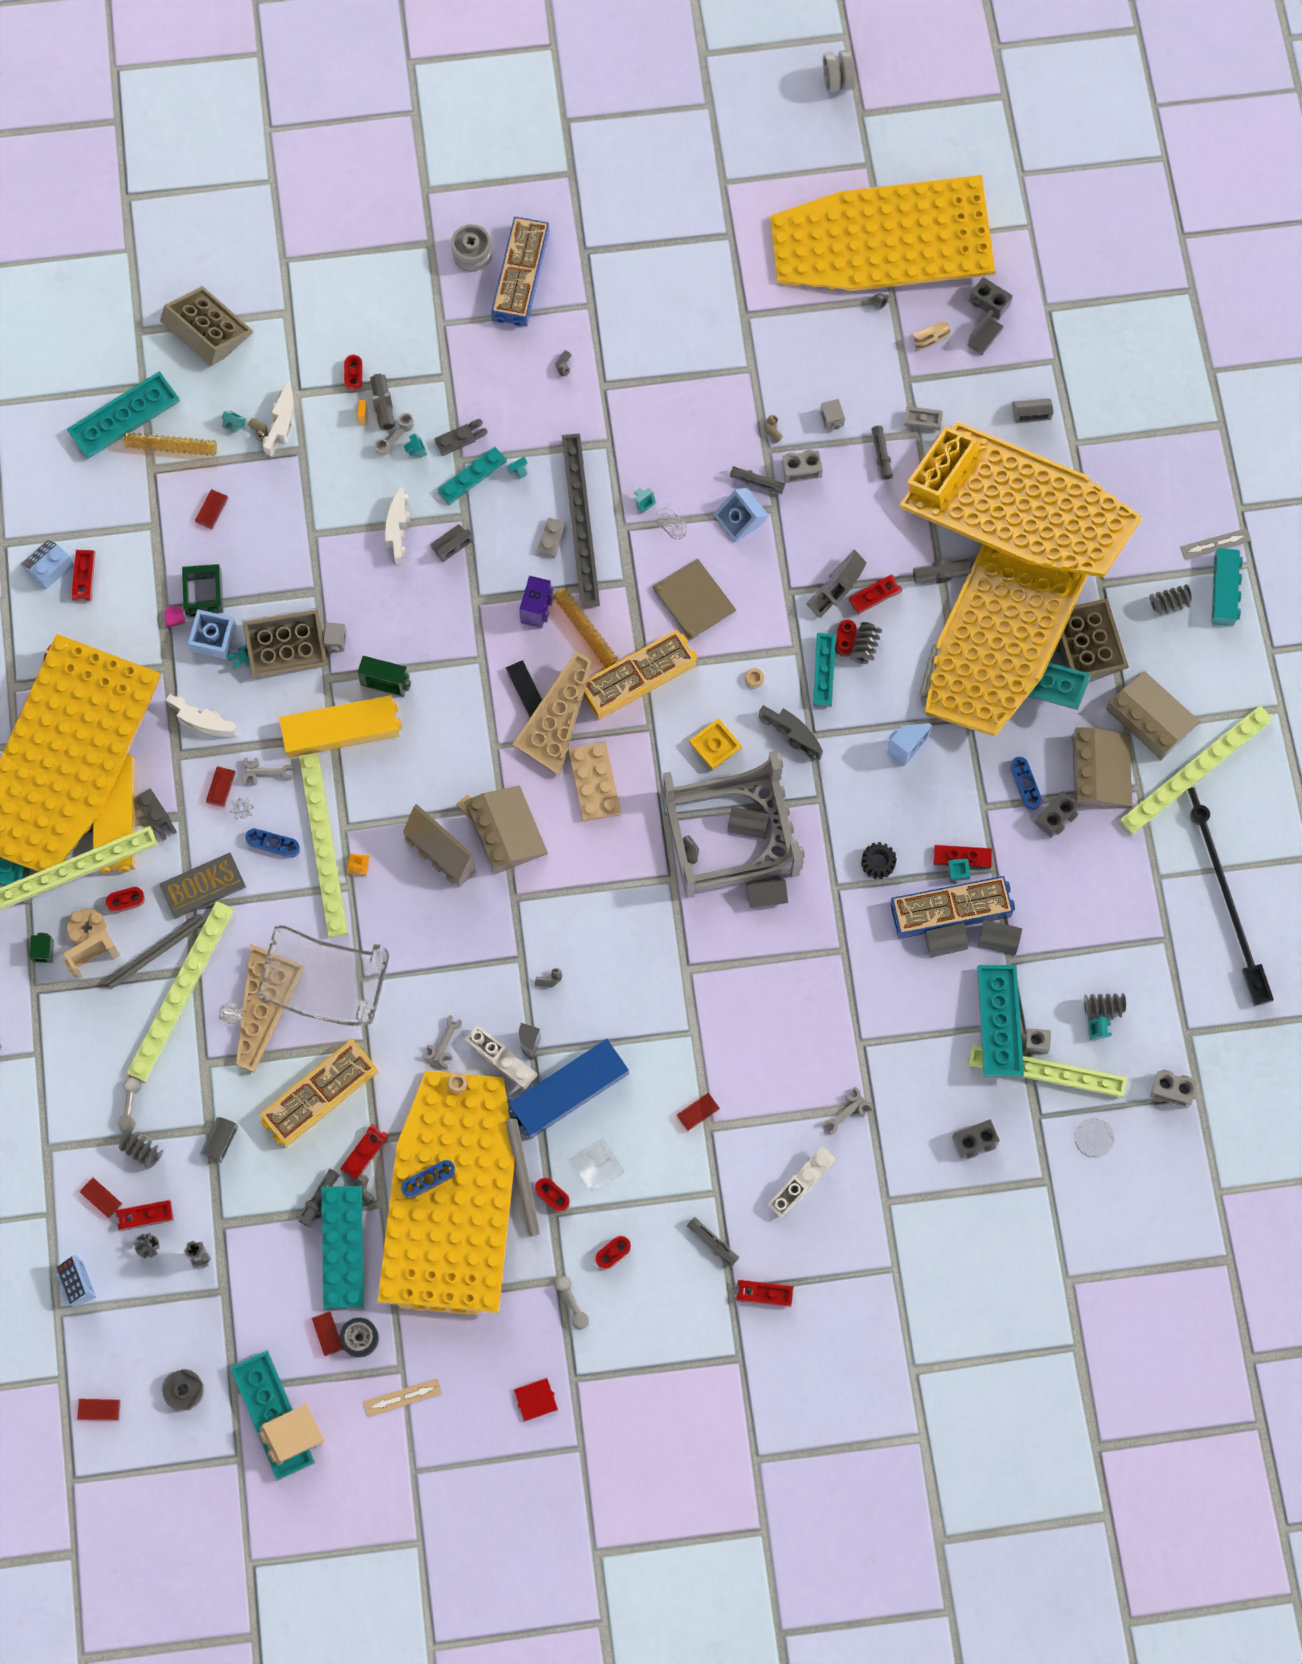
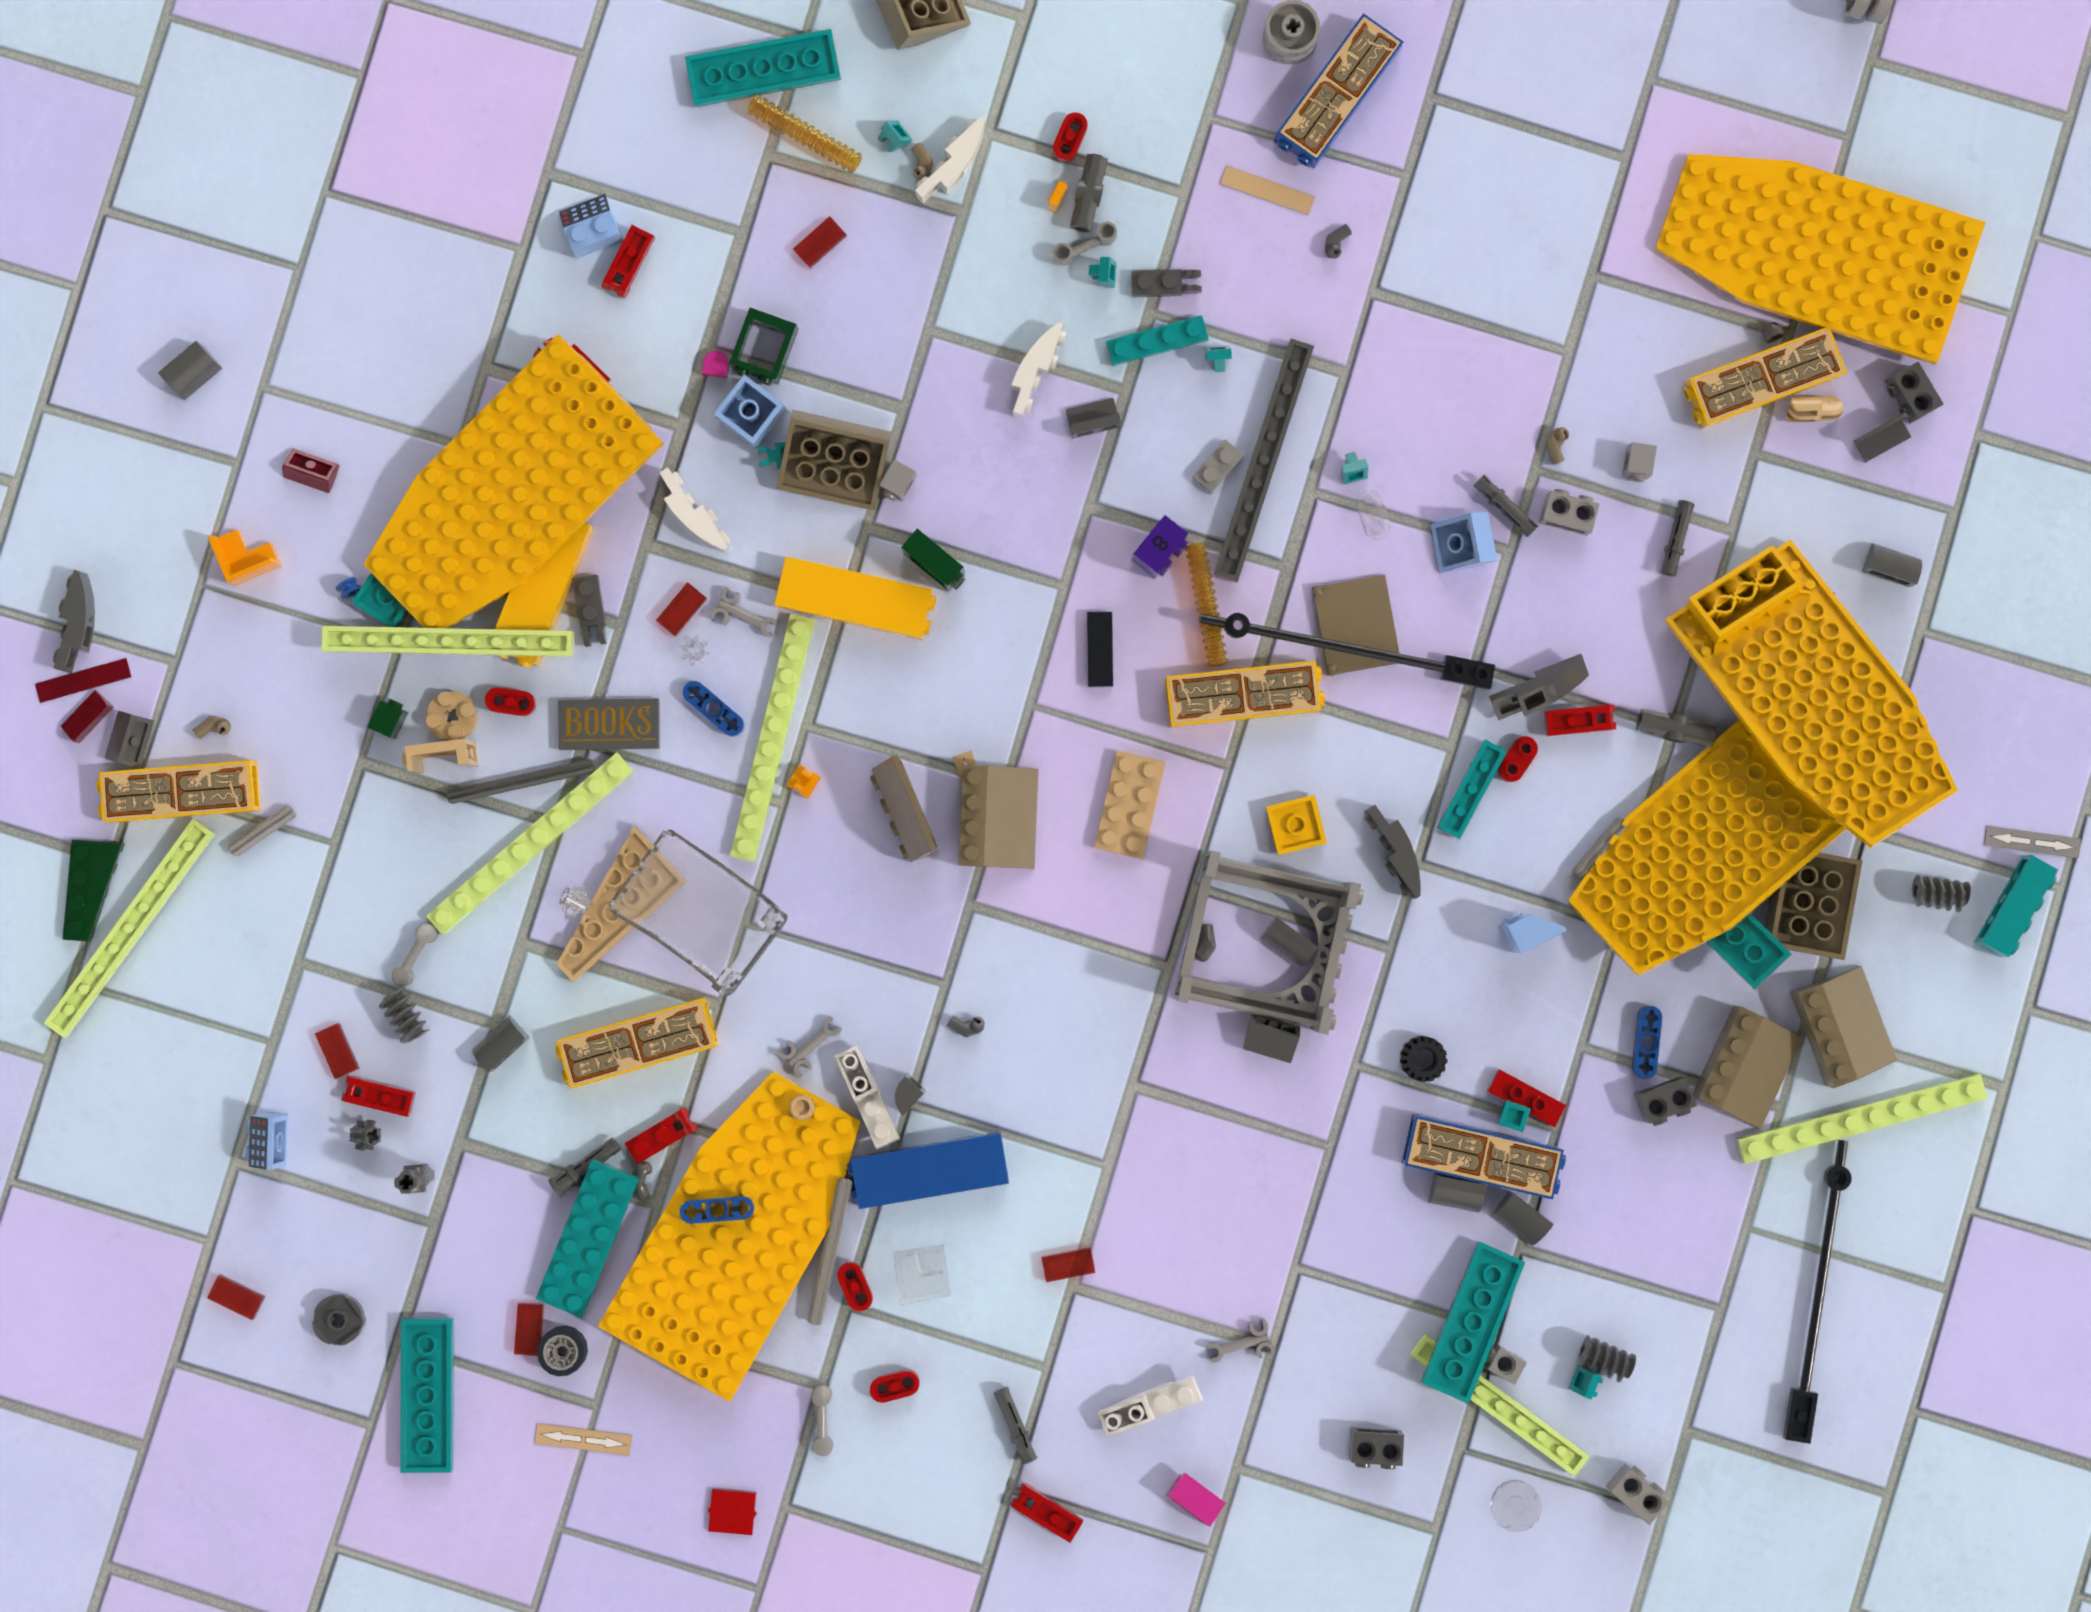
camera: 25 degrees right, 15 degrees up
tan panel [259,1404,324,1466] -> none
tan wing [513,651,593,776] -> none
tan tile [745,668,764,688] -> none
dark grey piece [850,622,883,664] -> none
light grey plate [904,406,943,430] -> none
none -> dark pink hinge [1166,1473,1226,1527]
none -> black bar [1199,613,1495,690]
none -> tan sticker [1220,165,1315,215]
none -> brick [1683,326,1847,429]

